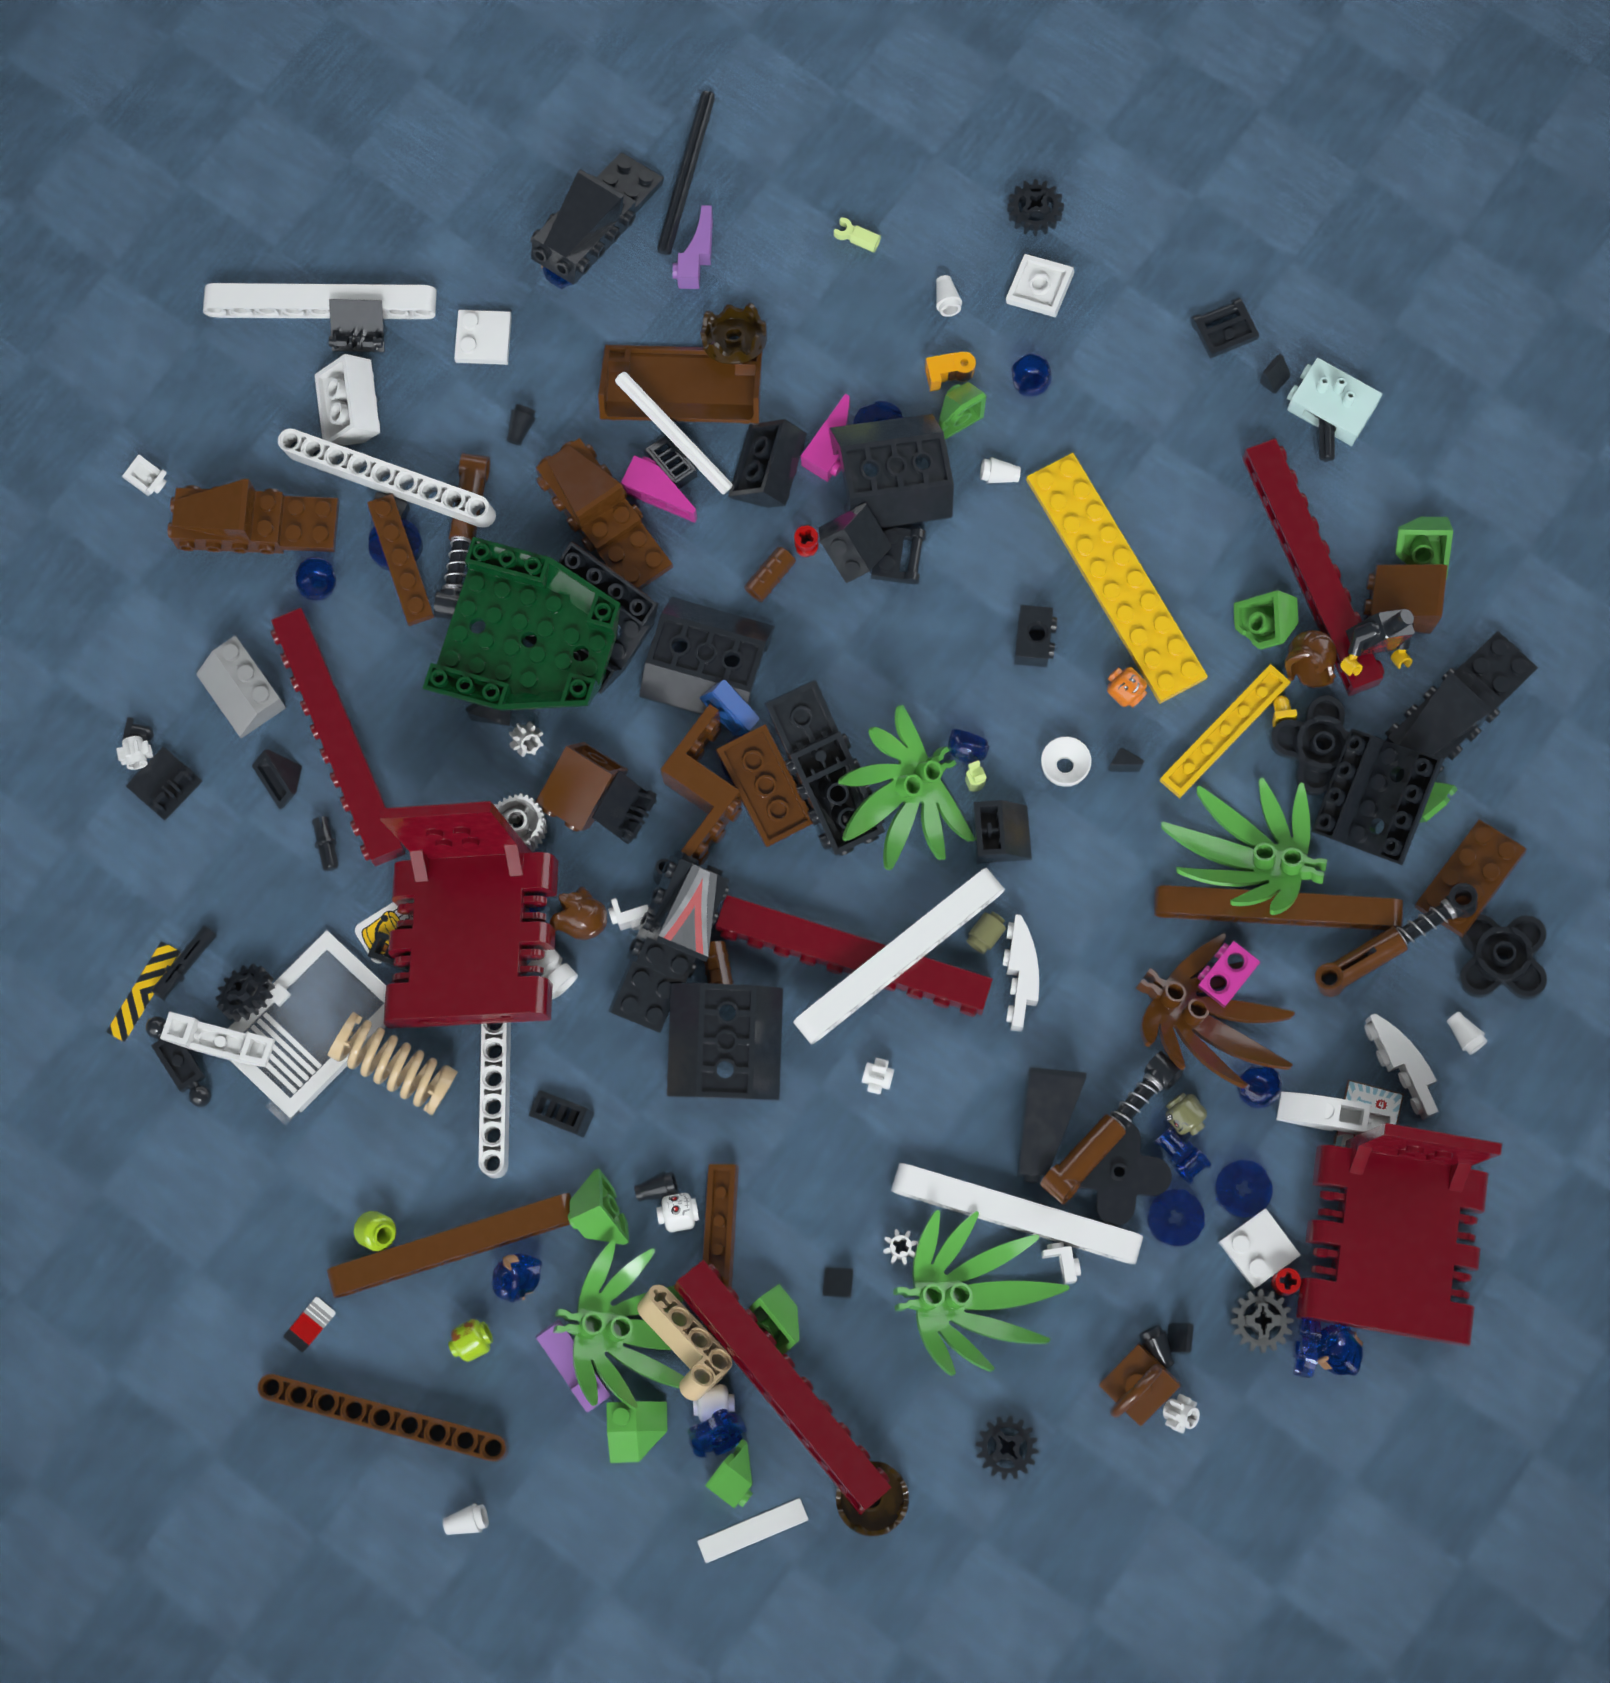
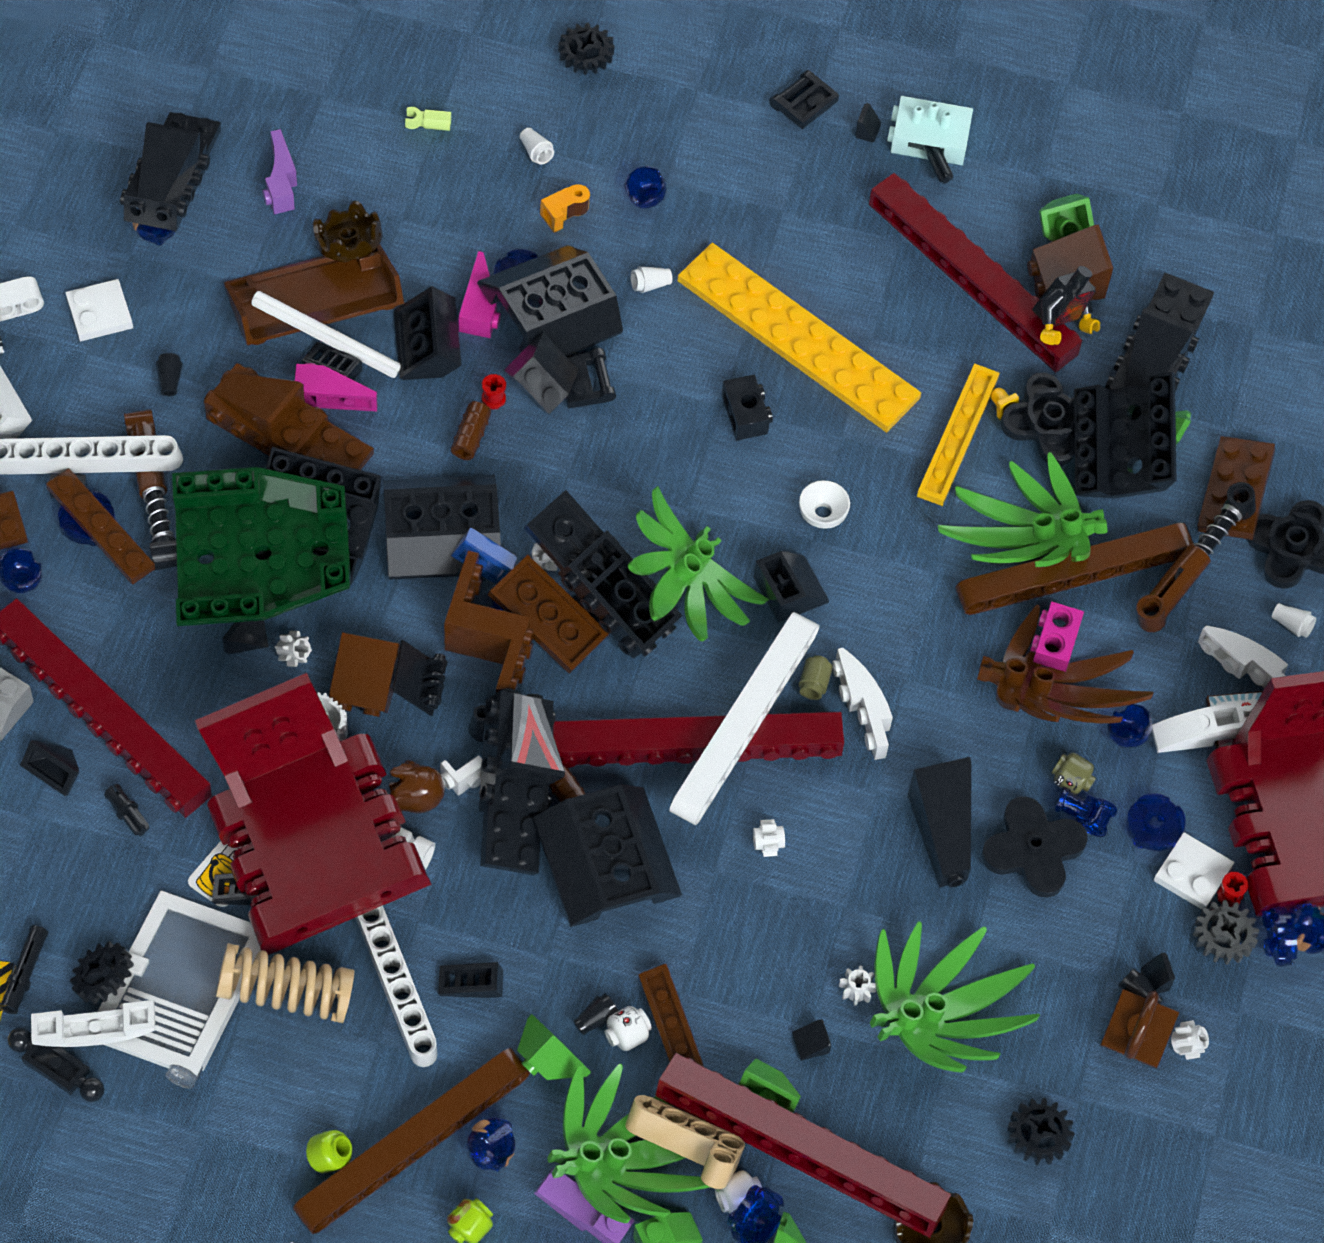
camera: 30 degrees left, 15 degrees down
black axle [657,91,715,255] -> none
white beam [891,1163,1143,1265] -> none
bright green slope [938,382,986,440] -> none
clear blue hair [948,728,990,764] -> none
yellowish green bar [965,760,987,792] -> none
white plate [1006,254,1074,317] -> none
reddish brown piece [1040,1051,1184,1204] -> none
white bracket [1041,1242,1081,1285] -> none
orange head [1107,667,1147,708] -> none
black slope [1108,748,1144,772] -> none
clear blue plate [1147,1189,1205,1248] -> none
bright green slope [1234,590,1298,650] -> none
reddish brown hair [1285,630,1337,688] -> none

